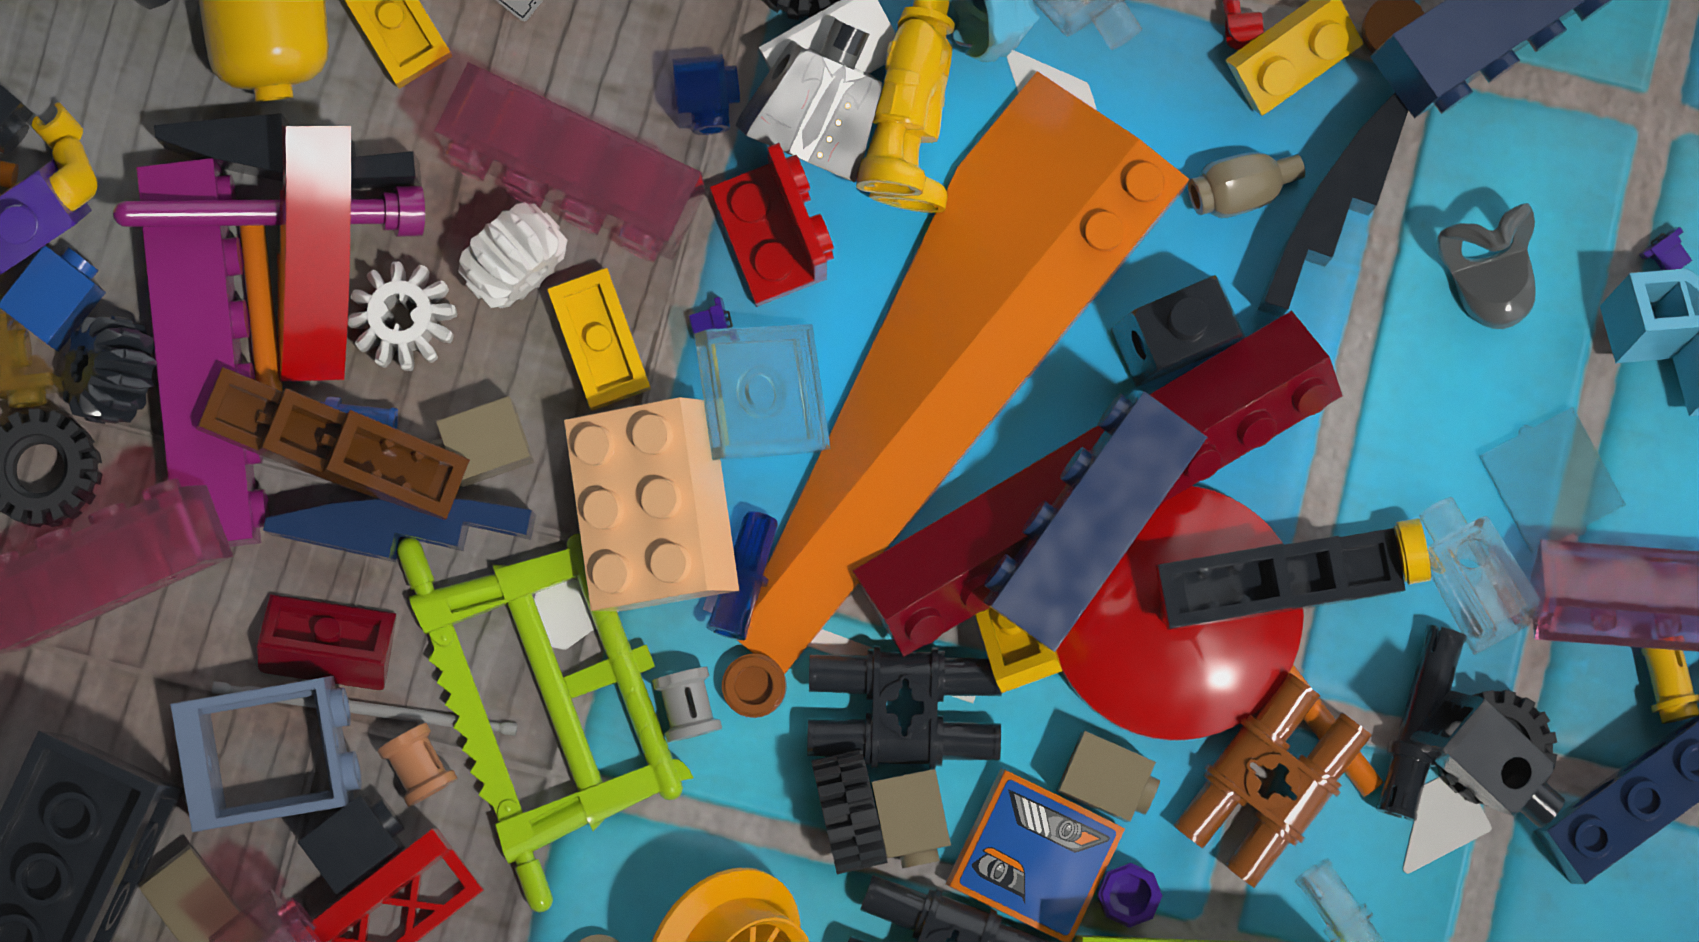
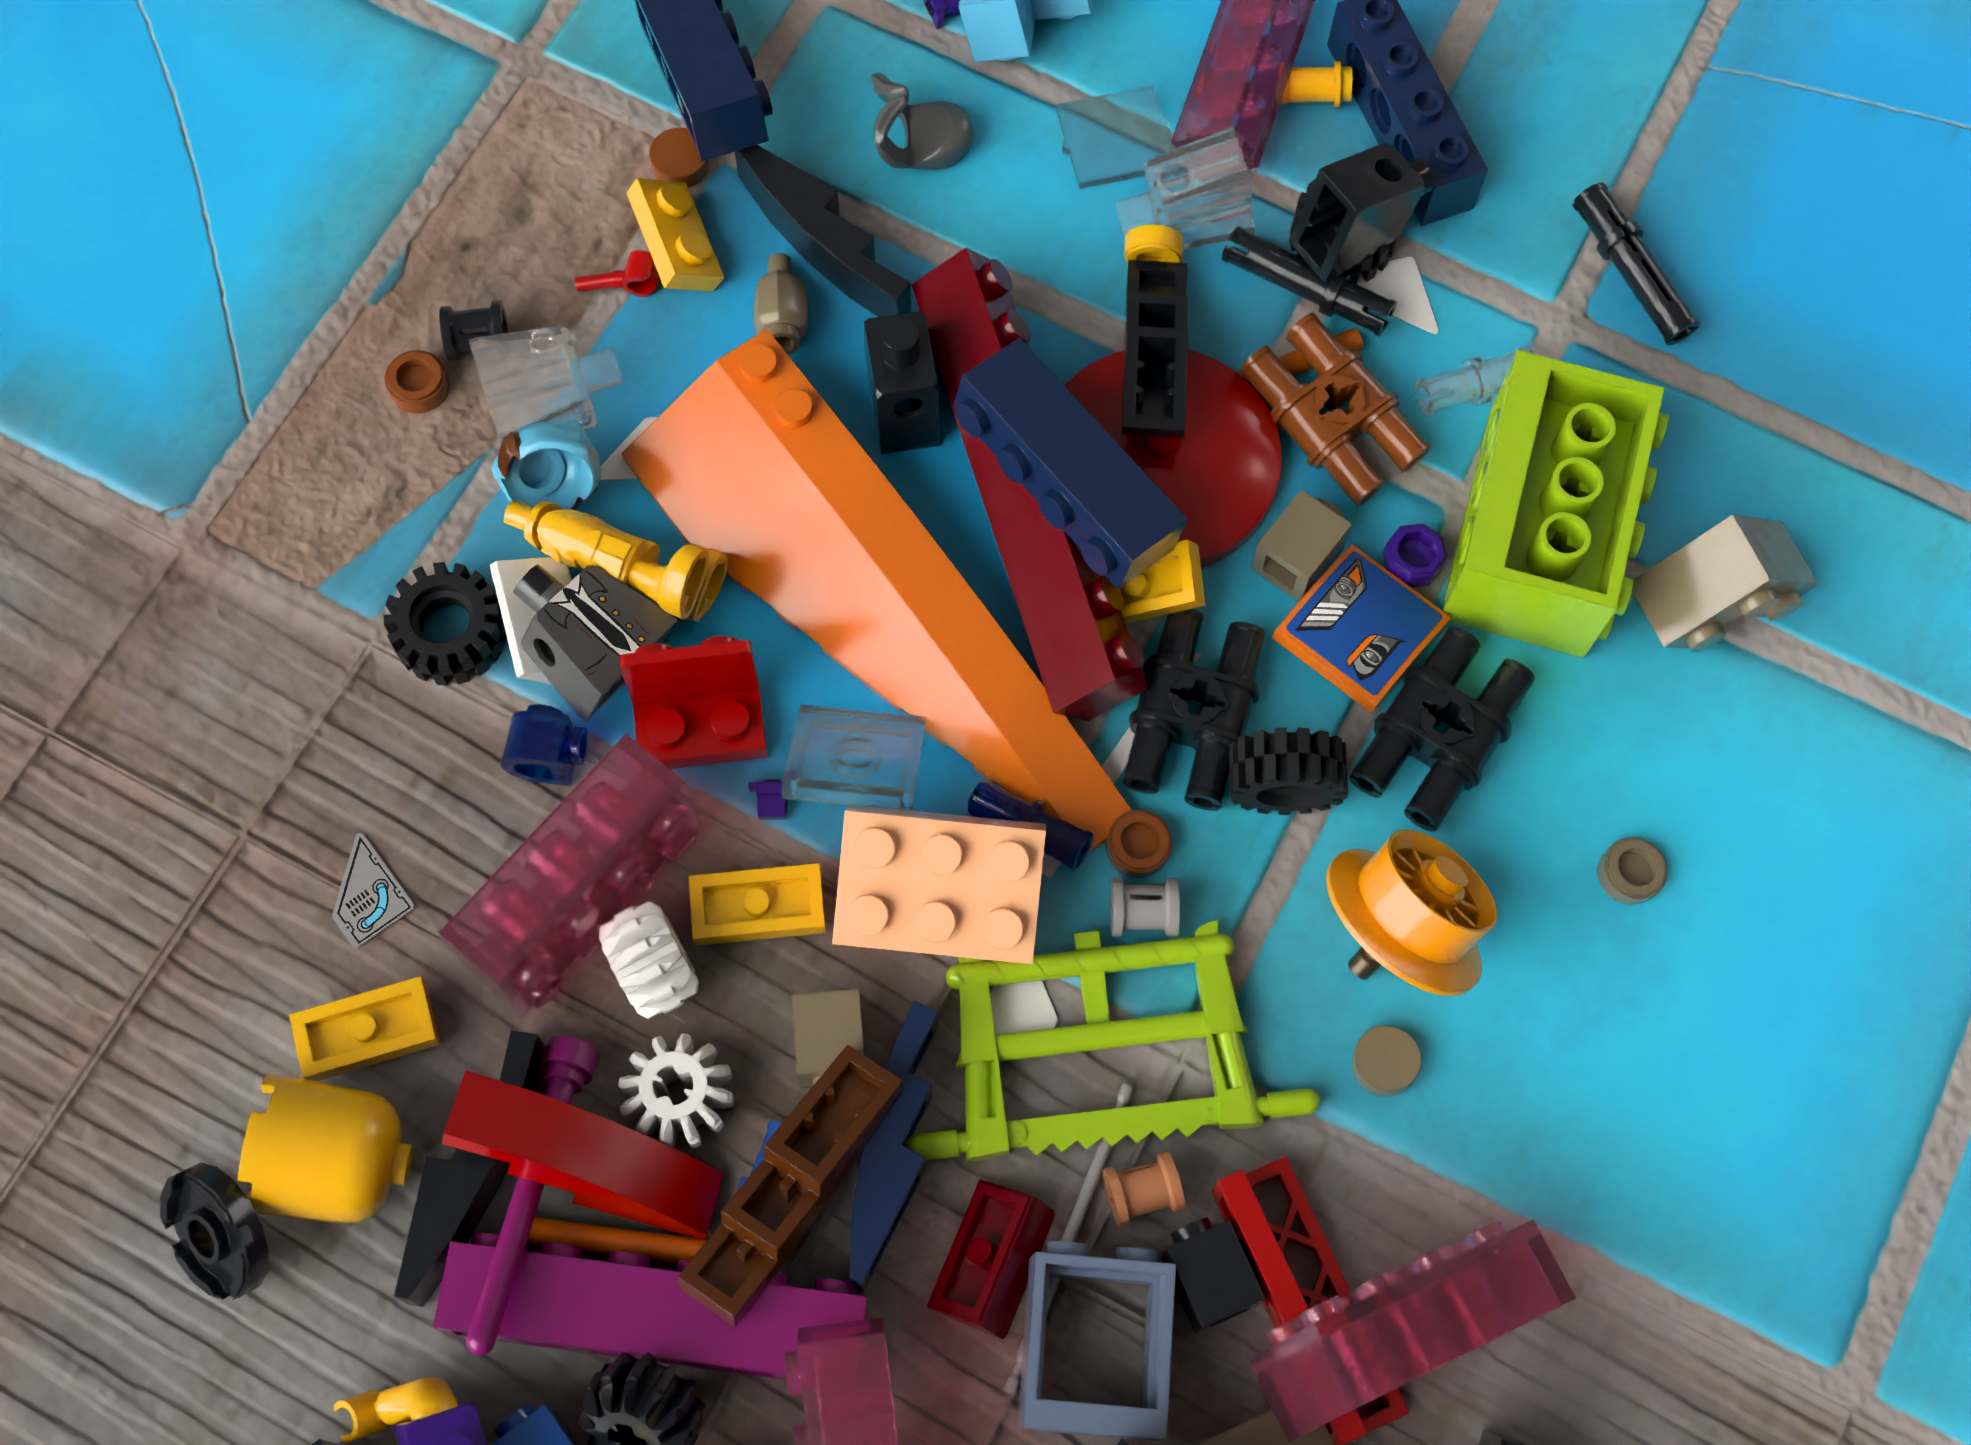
camera: 75 degrees left, 15 degrees down
dark tan brick [871,769,951,869] -> none

